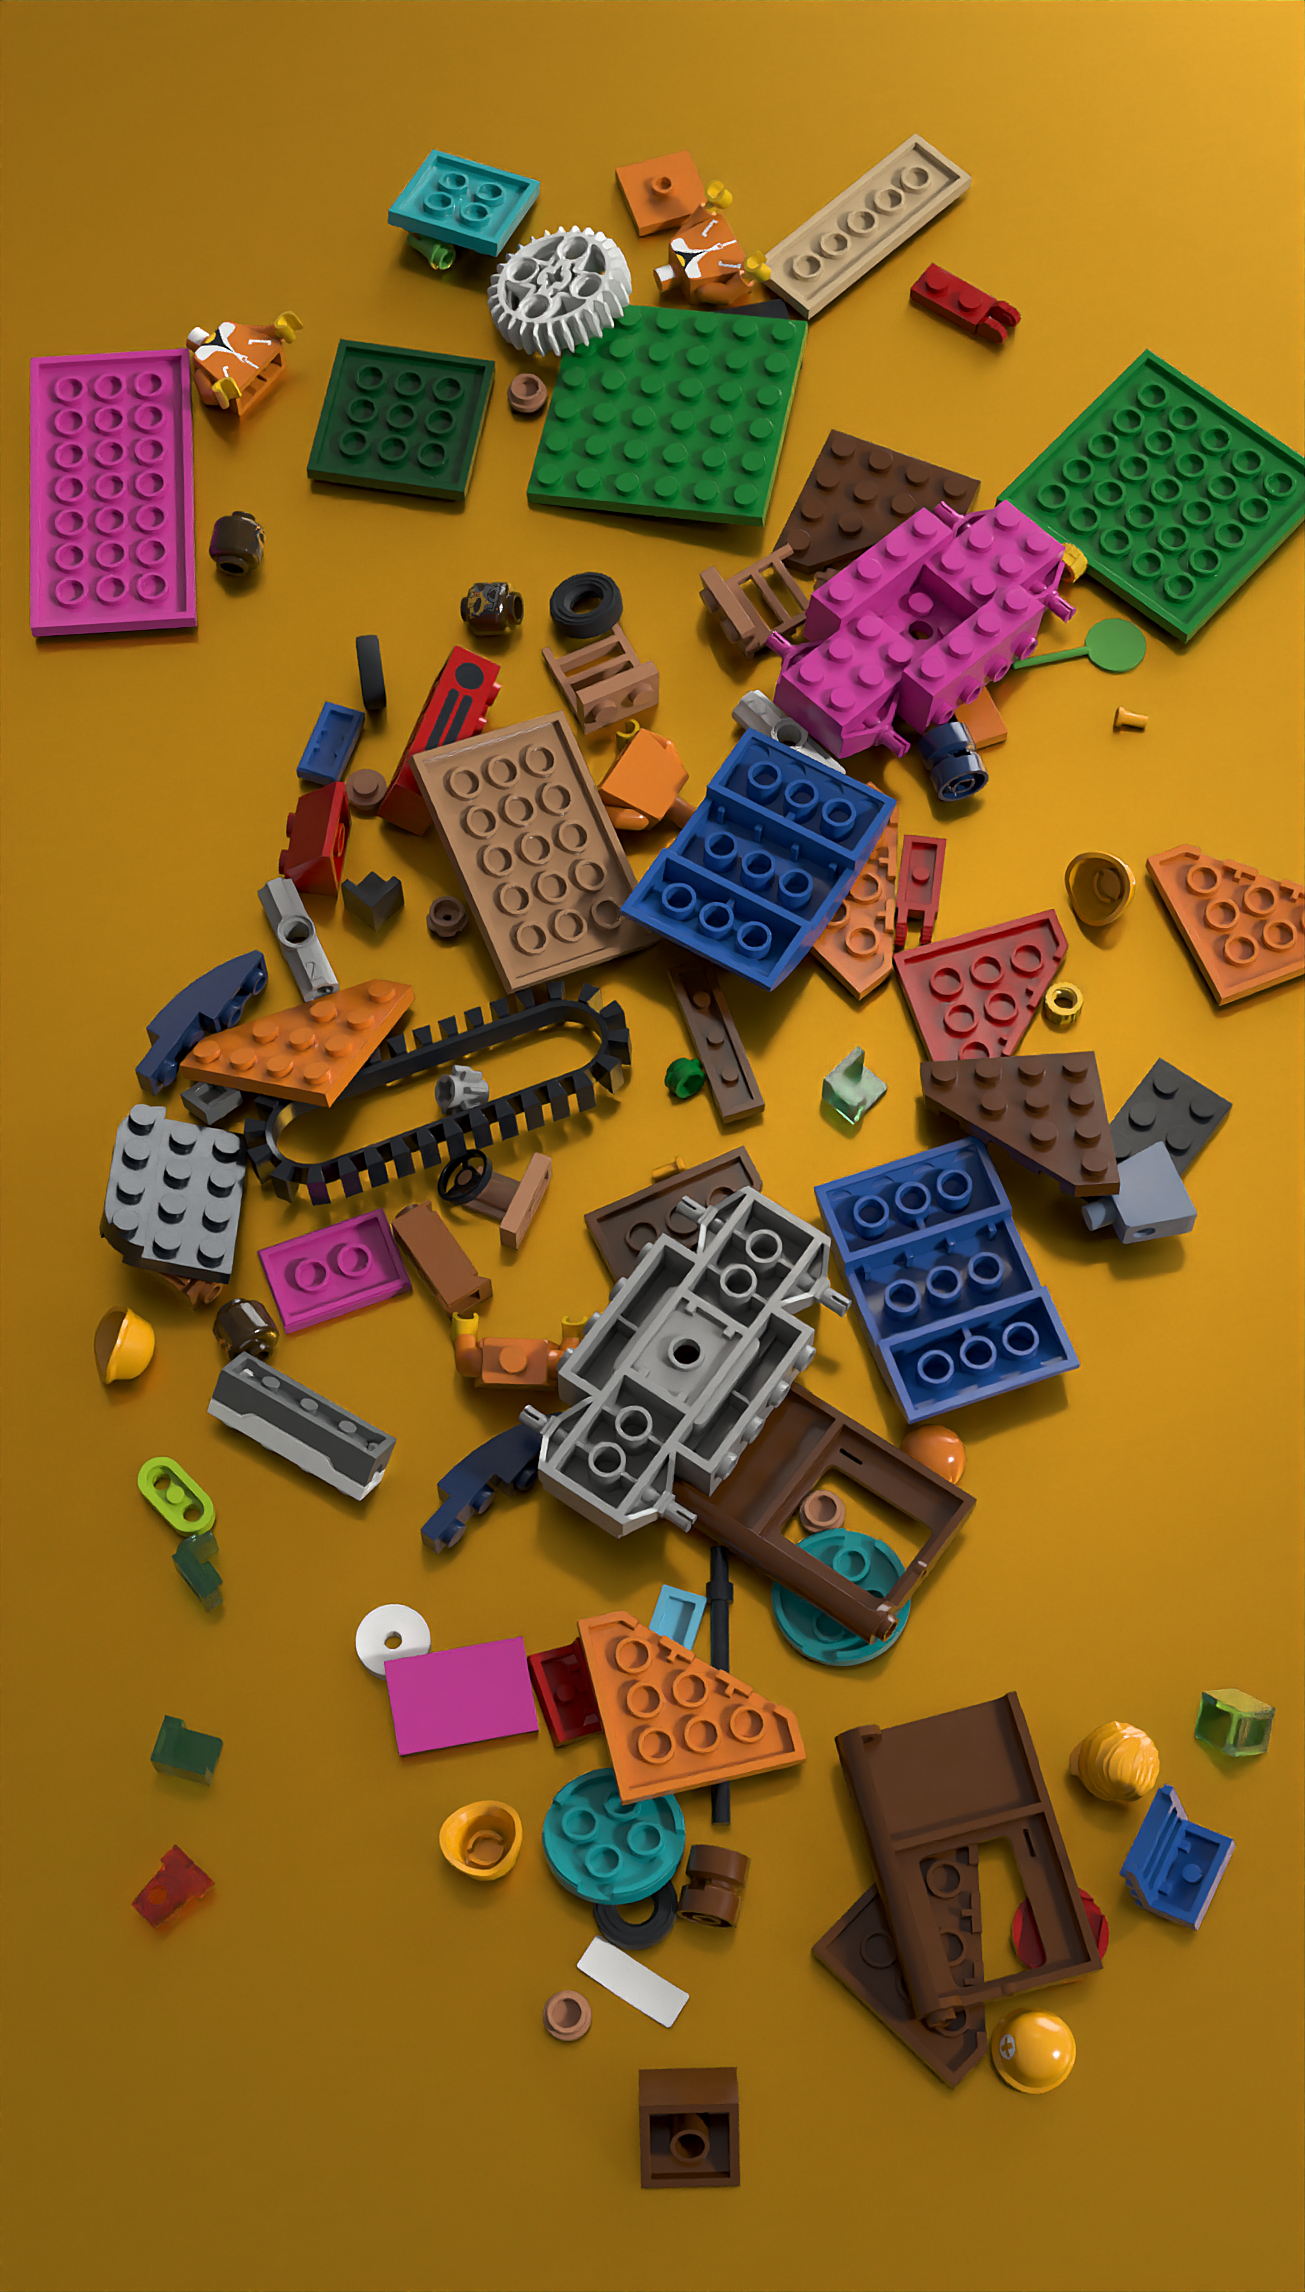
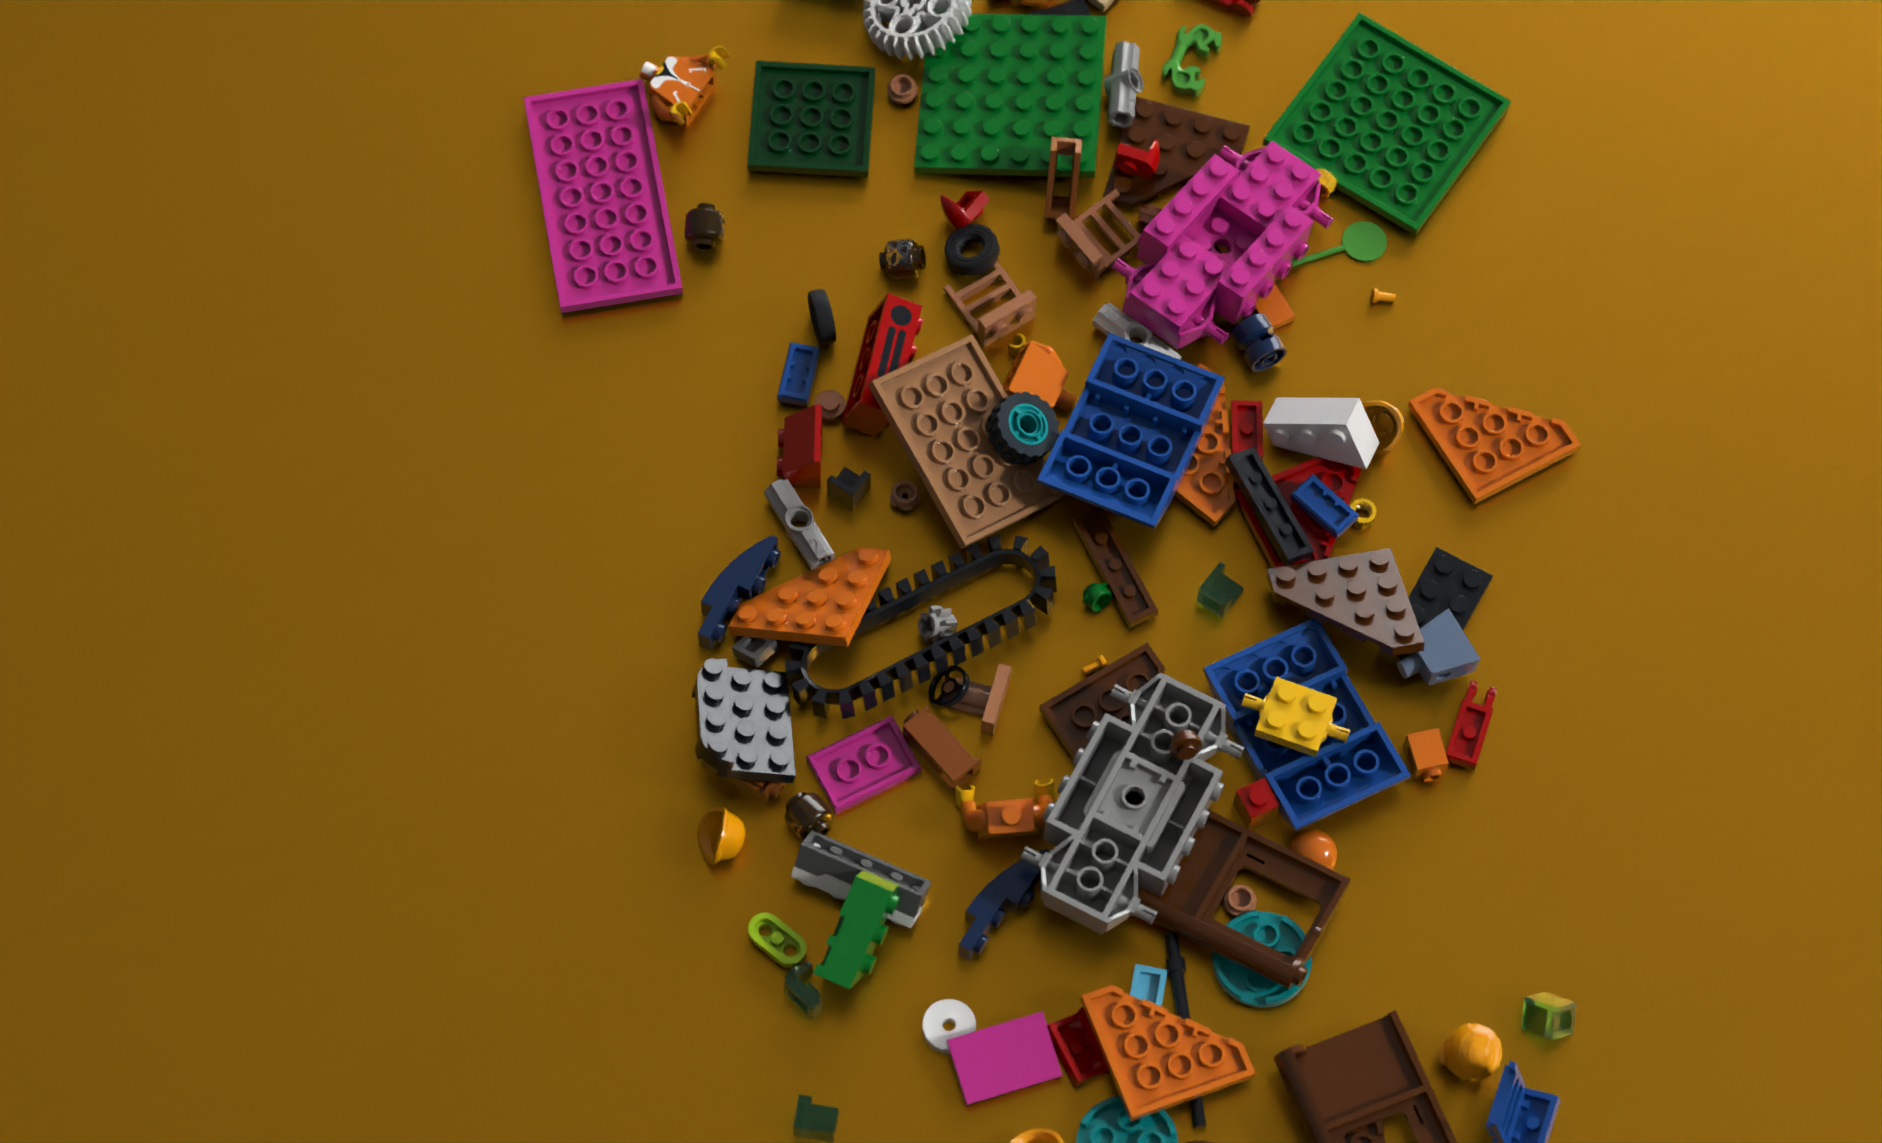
camera: 10 degrees left, 0 degrees up
none -> green wedge [813,870,900,989]
none -> red plate [940,191,990,229]
none -> black wheel [986,392,1060,465]
none -> dark orange window [1044,136,1082,221]
none -> light grey piece [1104,41,1143,128]
none -> red plate [1114,139,1160,178]
none -> bright green helmet [1161,24,1222,97]
none -> reddish brown plate [1169,730,1202,760]
none -> black plate [1225,447,1315,566]
none -> red brick [1233,777,1280,830]
none -> yellow plate [1241,677,1351,757]
none -> white wedge [1263,397,1379,469]
none -> blue plate [1290,474,1359,539]
none -> orange brick [1403,728,1449,782]
none -> red hinge [1446,680,1497,770]

